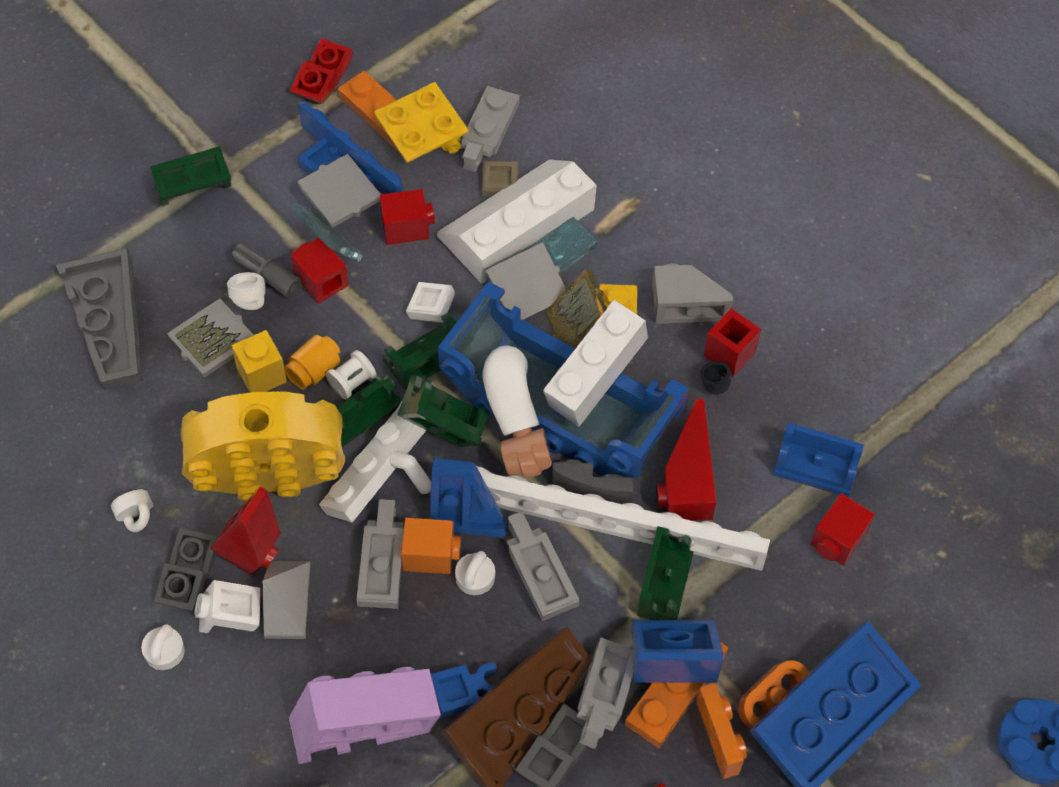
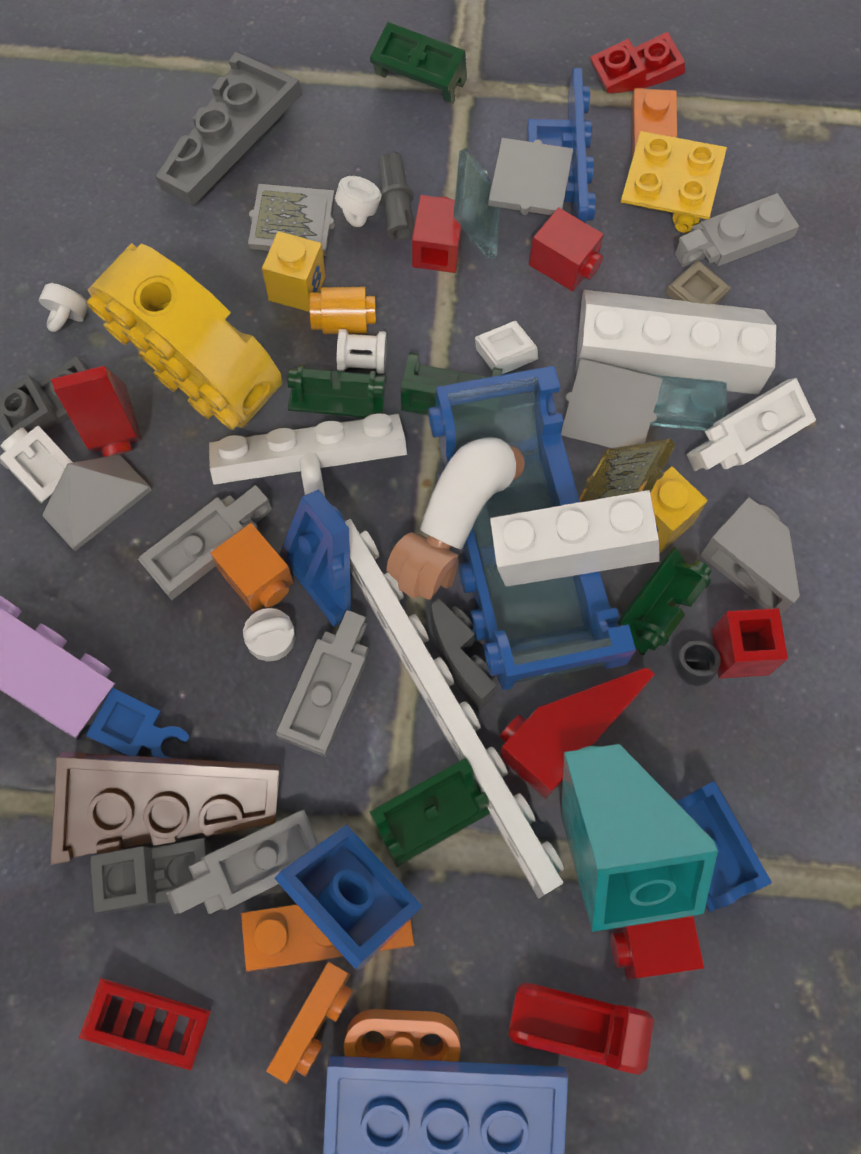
camera: 45 degrees right, 10 degrees up
dark green hinge [397,376,488,447] -> none
none -> red animal [508,982,655,1075]
none -> teal slope [561,744,718,932]
none -> dark green hinge [617,547,712,655]
none -> white hinge [686,378,816,471]

